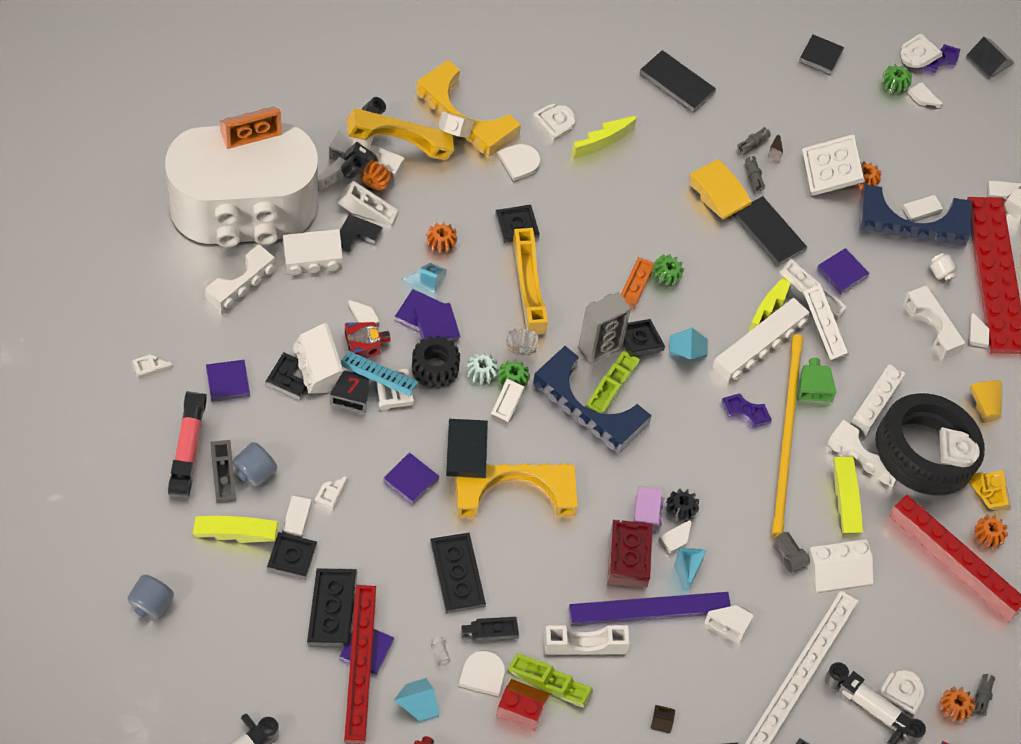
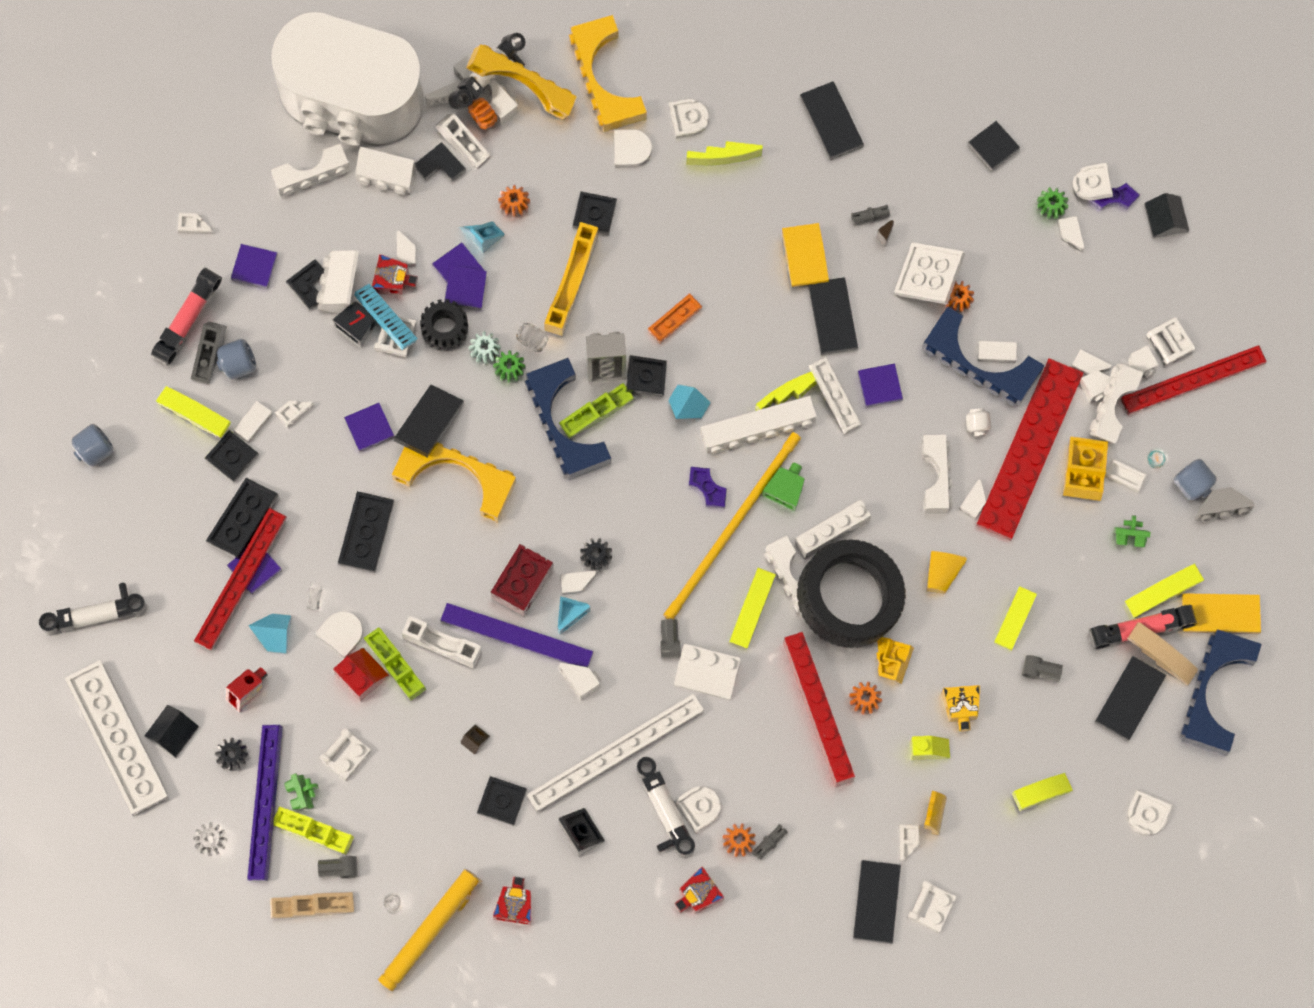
camera: 30 degrees right, 15 degrees up
orange slope [220,106,281,149] -> none
white slope [438,110,474,138] -> none
black hinge [461,617,519,641] -> none
white tile [491,379,525,422] -> none
lavender brick [633,486,665,534] -> none
bright green gear [652,254,684,286] -> none
dark grey pin [745,156,765,192] -> none
white hinge [803,284,849,361] -> none
white tile [939,427,980,467] -> none

